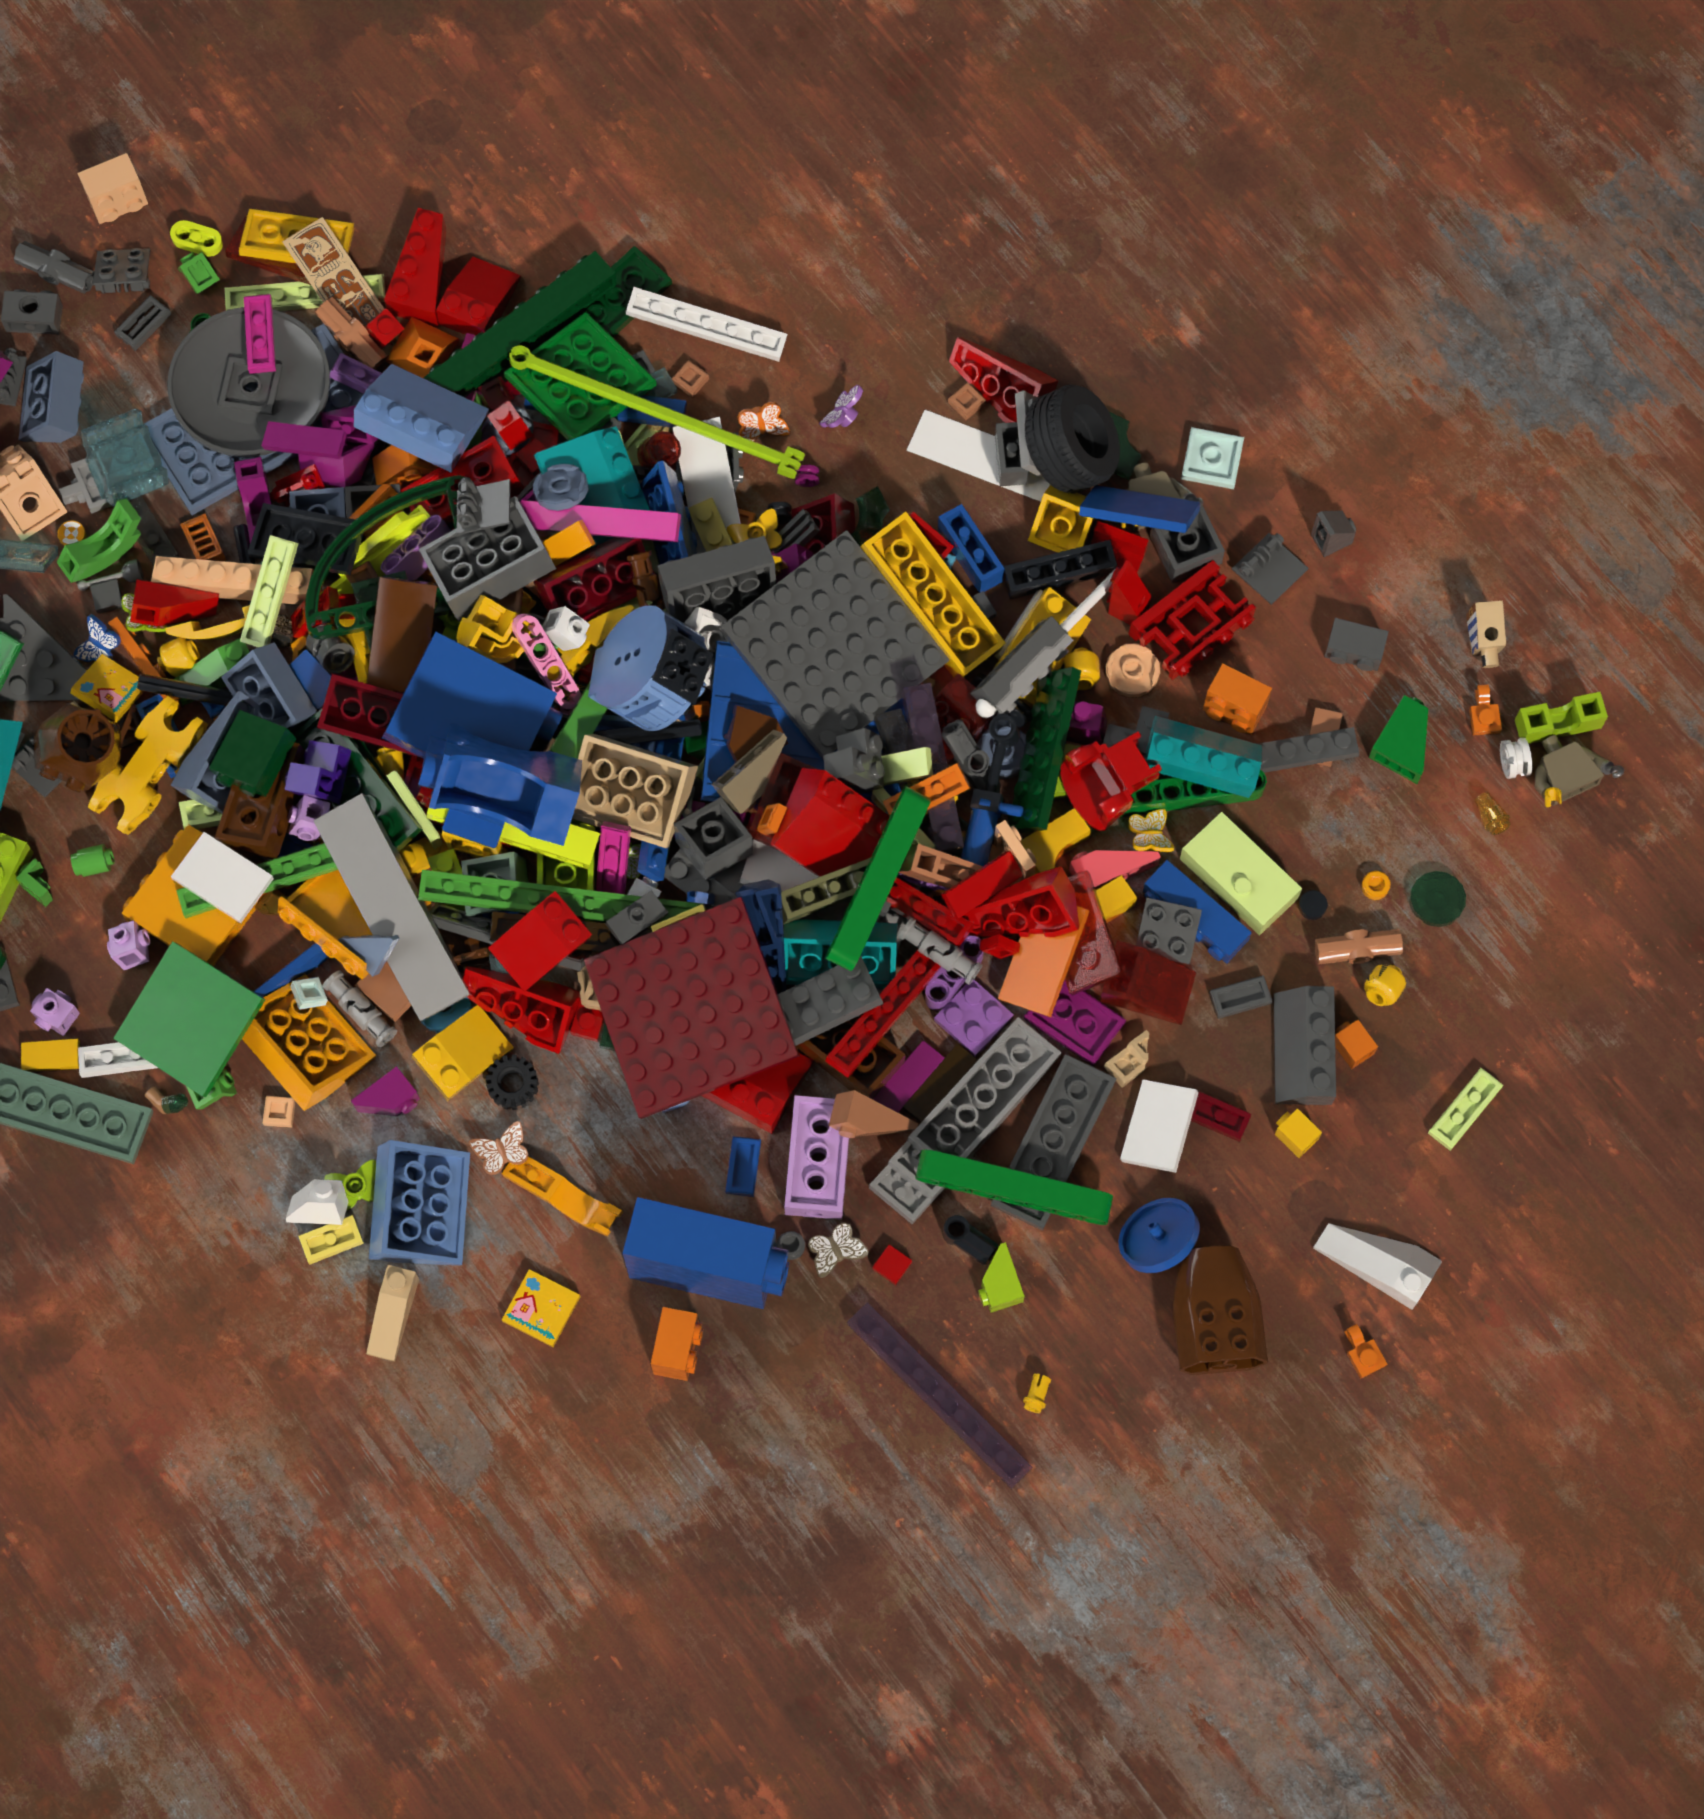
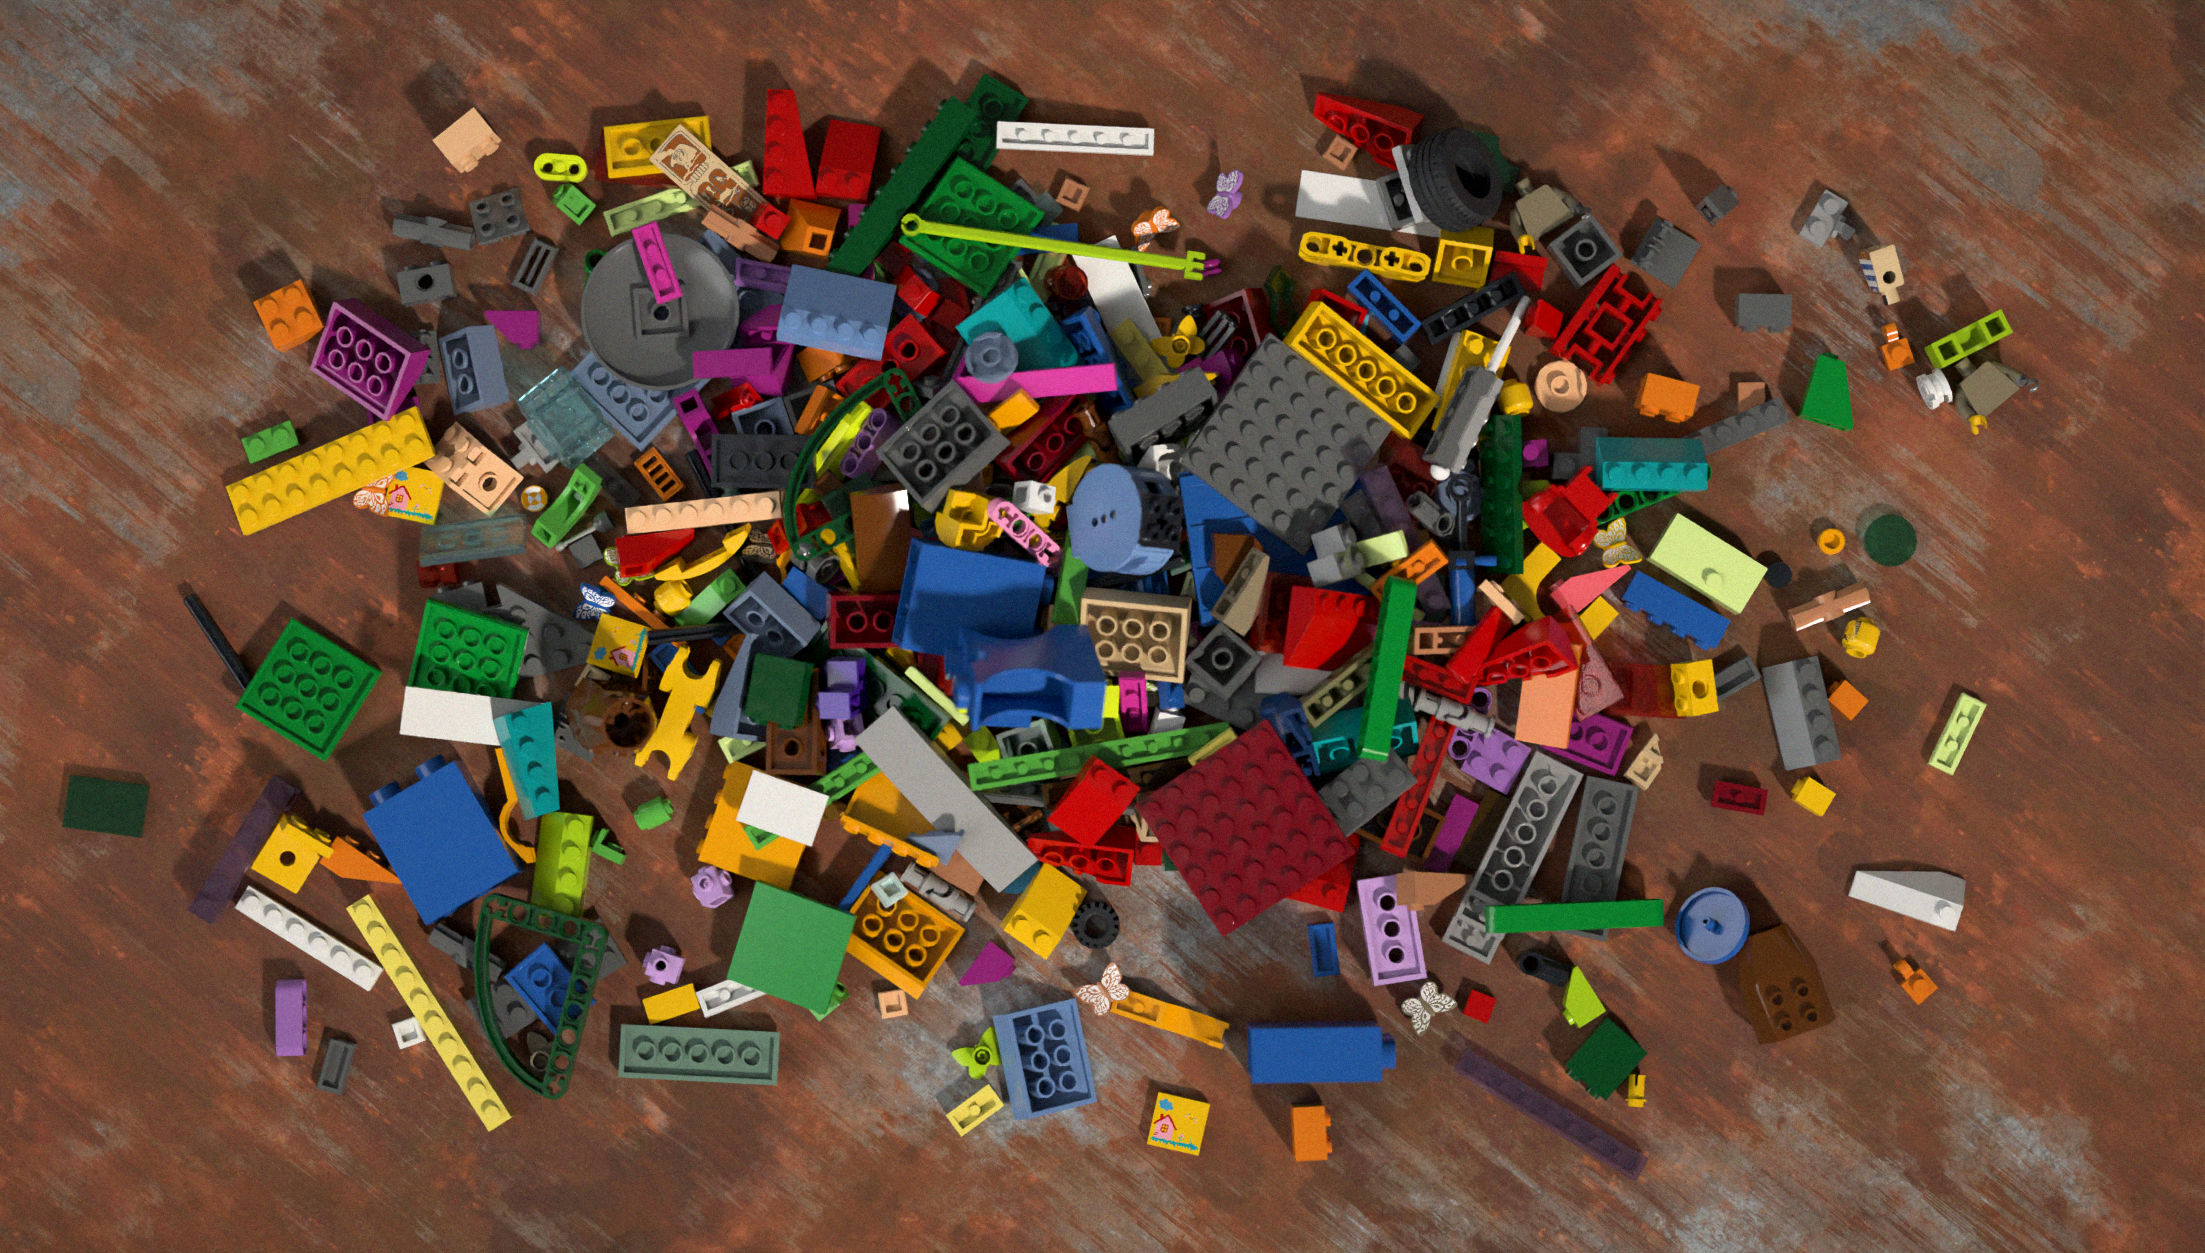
camera: 10 degrees left, 15 degrees up
clear green arm [145,1087,188,1114] -> none
yellowish green tile [240,535,299,647] -> none
white slope [286,1179,349,1225] -> none
tan slope [366,1265,419,1362] -> none
dark grey hinge [457,477,510,535] -> none
dark grey plate [605,890,668,945] -> none
blue tile [686,891,716,905] -> none
orange tile [757,803,787,835] -> none
dark grey plate [776,1231,805,1260] -> none
red tile [979,934,1020,959] -> none
blue tile [1079,485,1200,533] -> none
white tile [1120,1080,1198,1173] -> none
dark grey hinge [1135,897,1202,964] -> none
light aqua tile [1181,427,1244,489] -> none
clear yellow cone [1475,792,1511,835] -> none
none -> magenta slope [485,311,541,350]
none -> yellow piece [1298,232,1431,283]
none -> dark green brick [1563,1016,1647,1101]
none -> yellow brick [1671,659,1719,716]
none -> light grey hinge [1797,190,1855,249]

